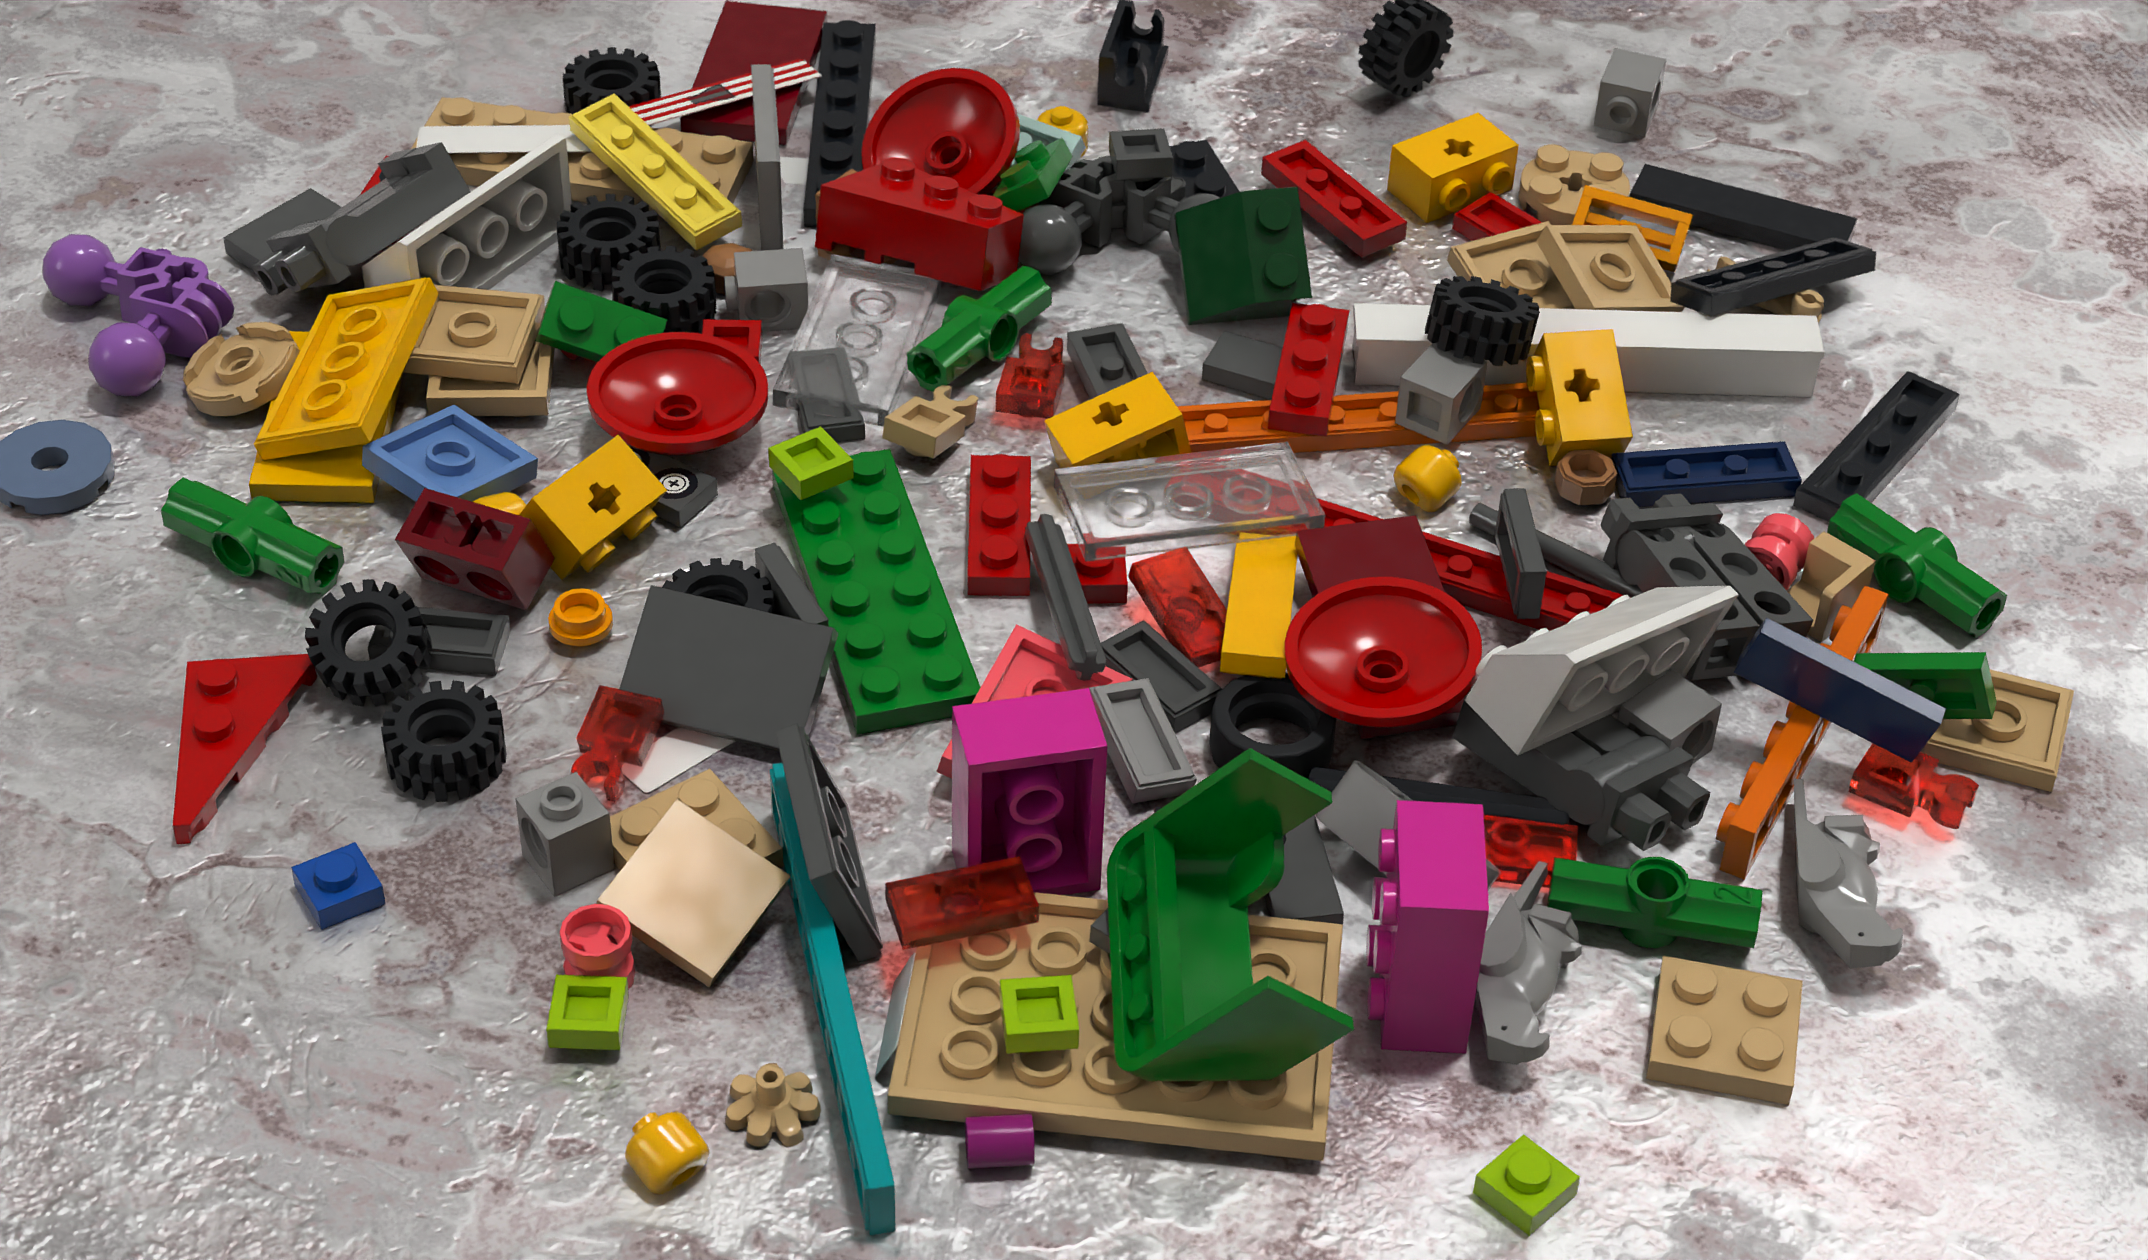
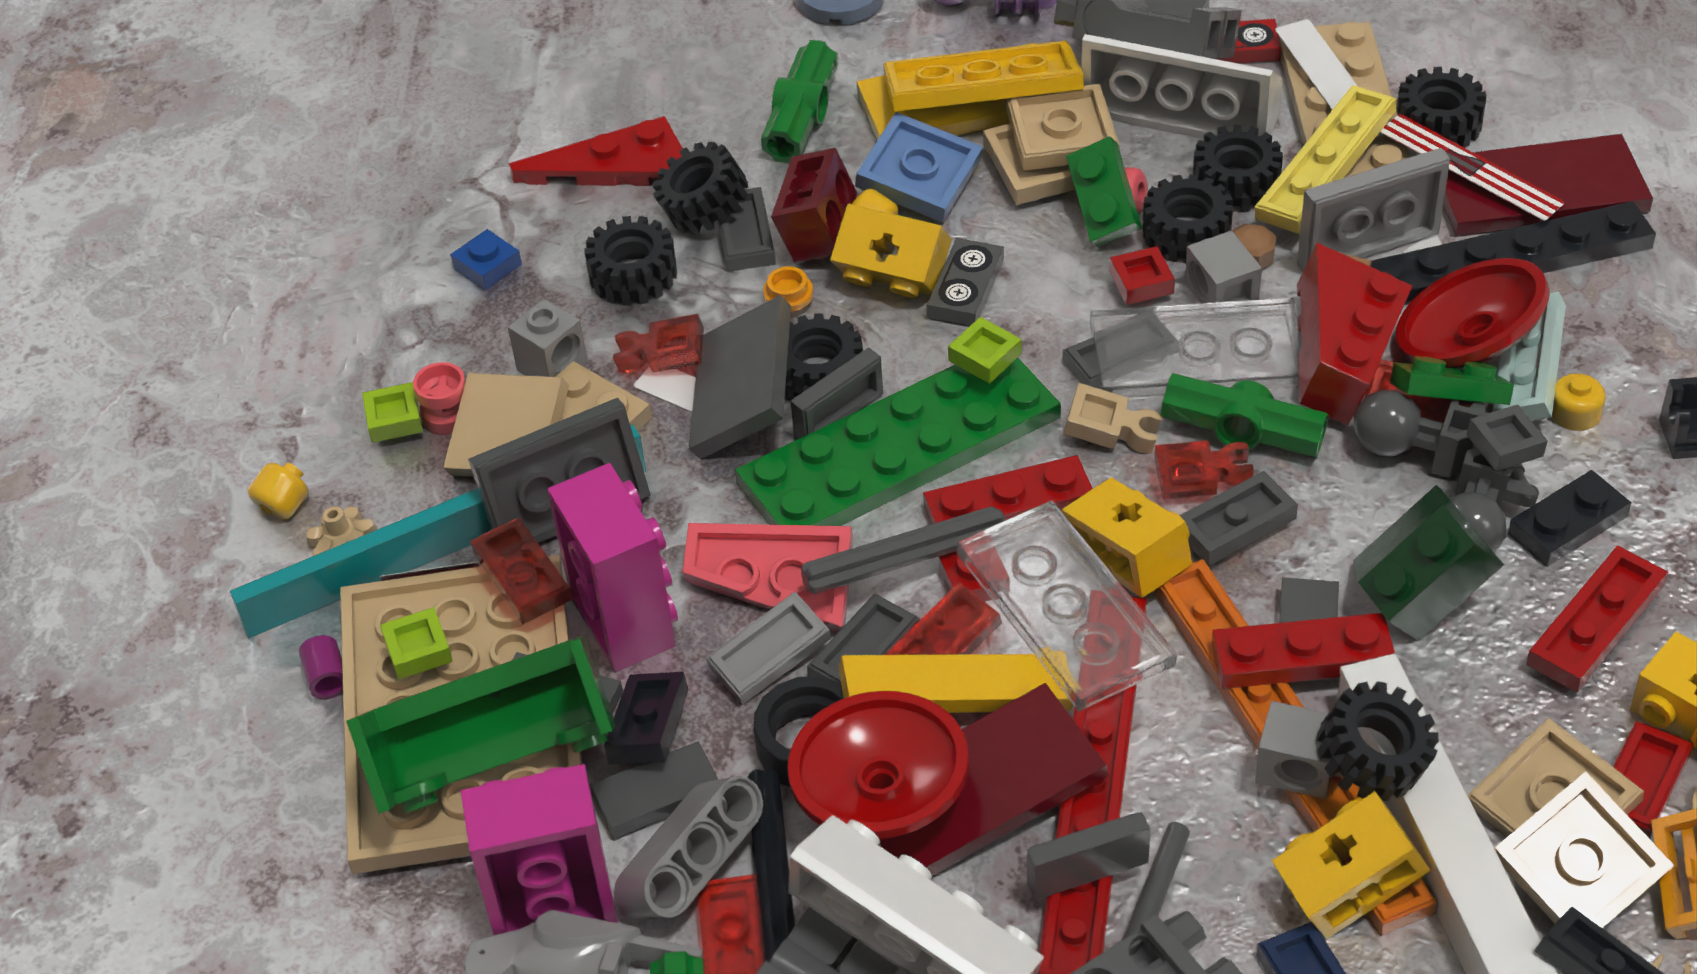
camera: 80 degrees right, 5 degrees up
tan plate [183,322,300,417] -> none
red dish [587,332,768,455] -> none
yellow piece [1393,445,1462,512] -> none
medium nougat tile [1554,449,1617,506] -> none

